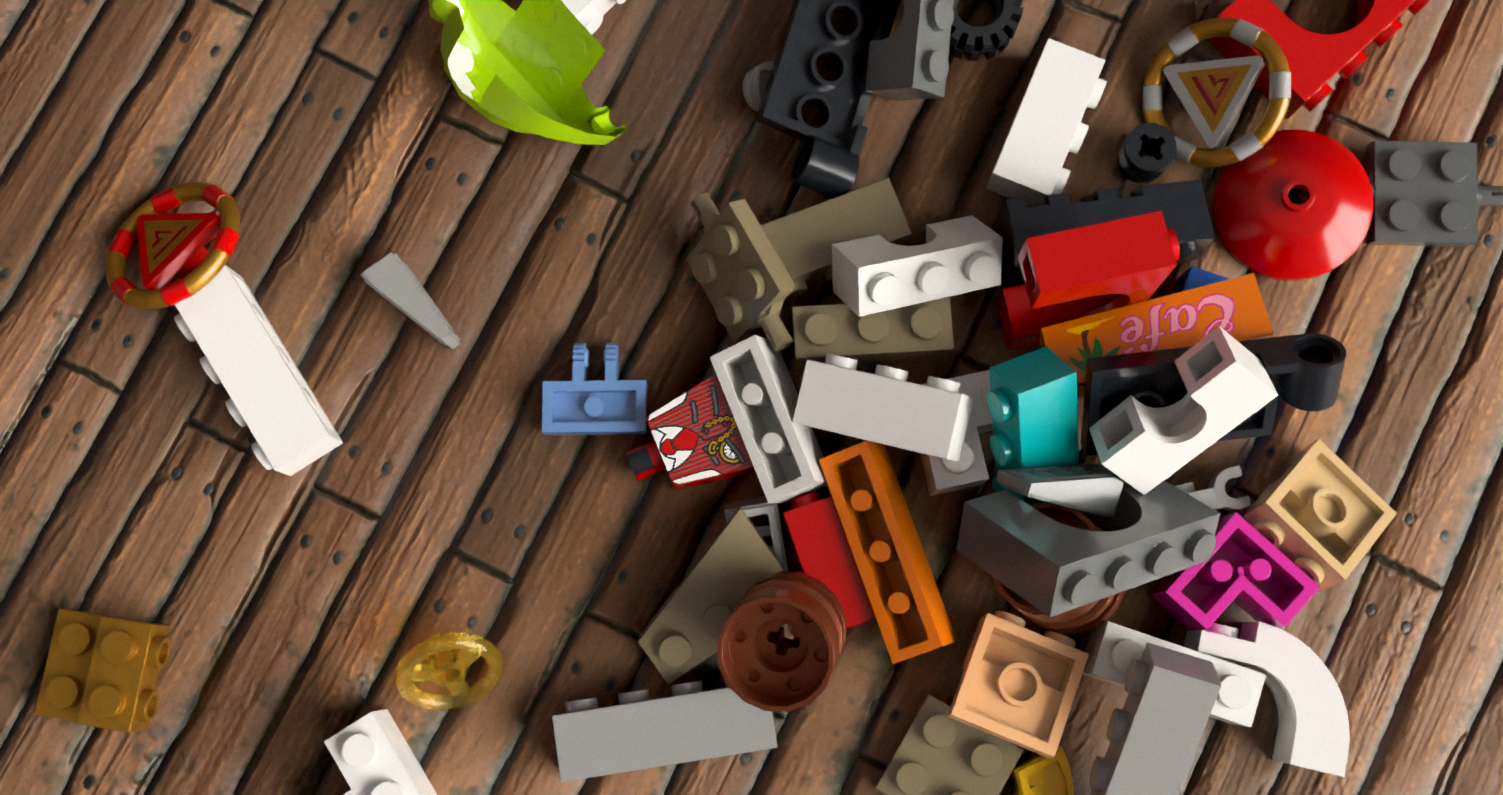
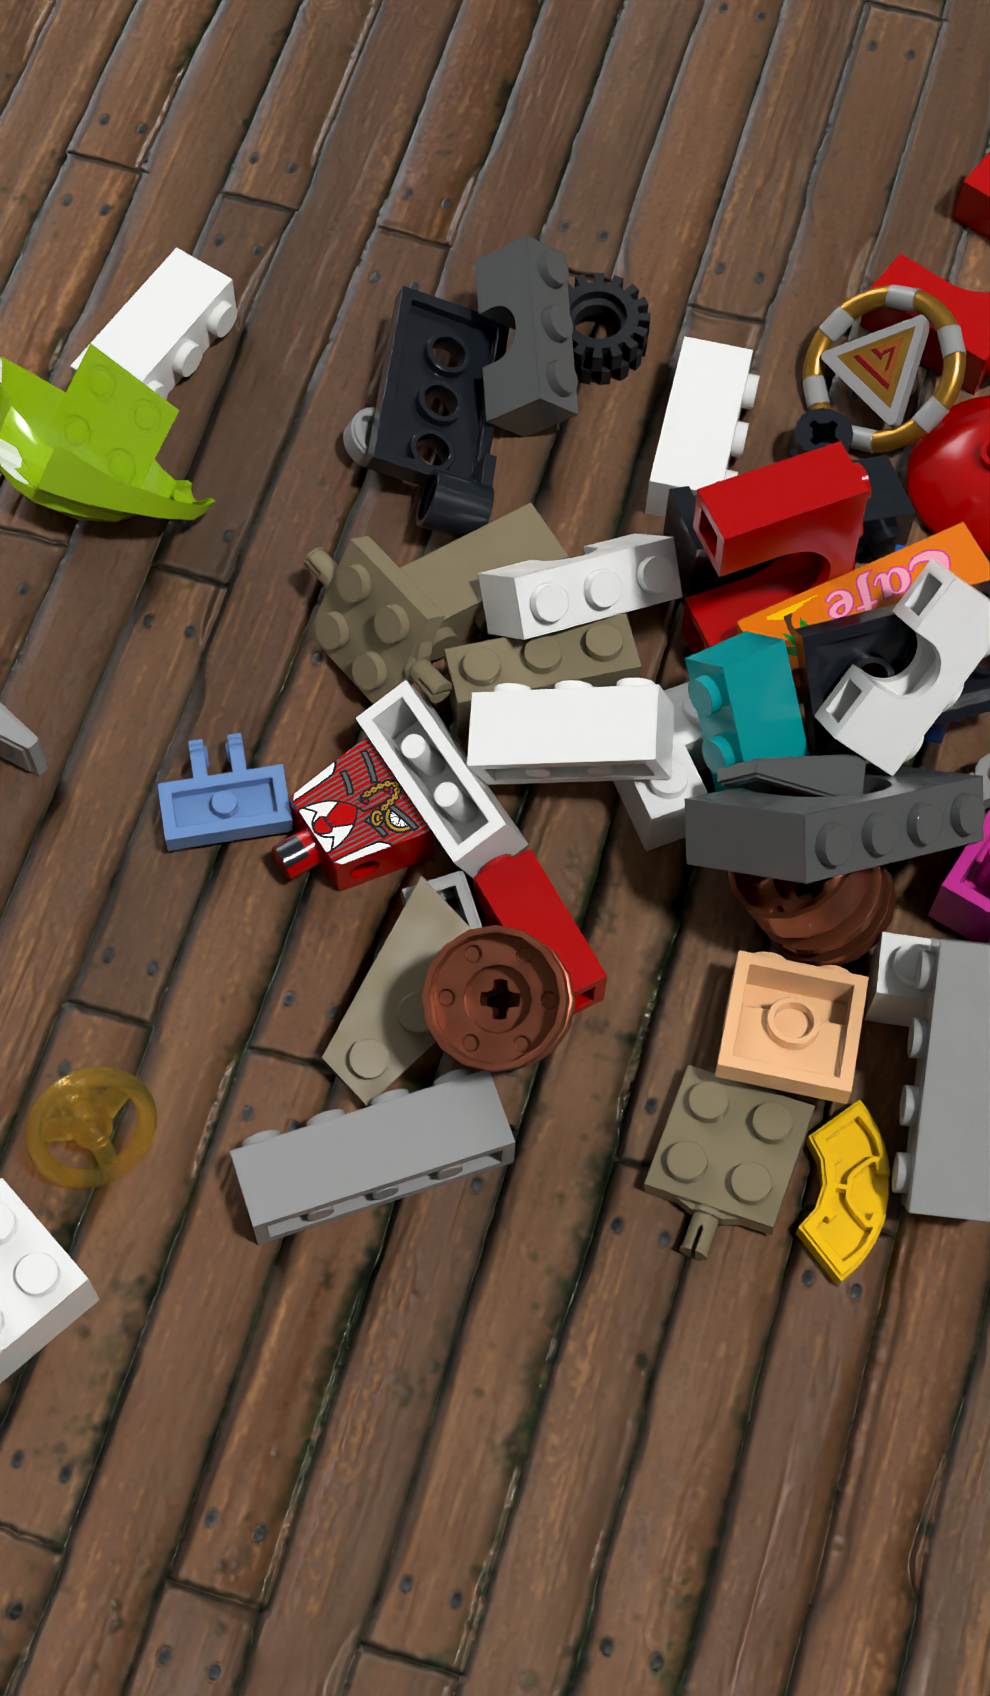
camera: 15 degrees left, 15 degrees down
orange brick [819,440,957,664] -> none

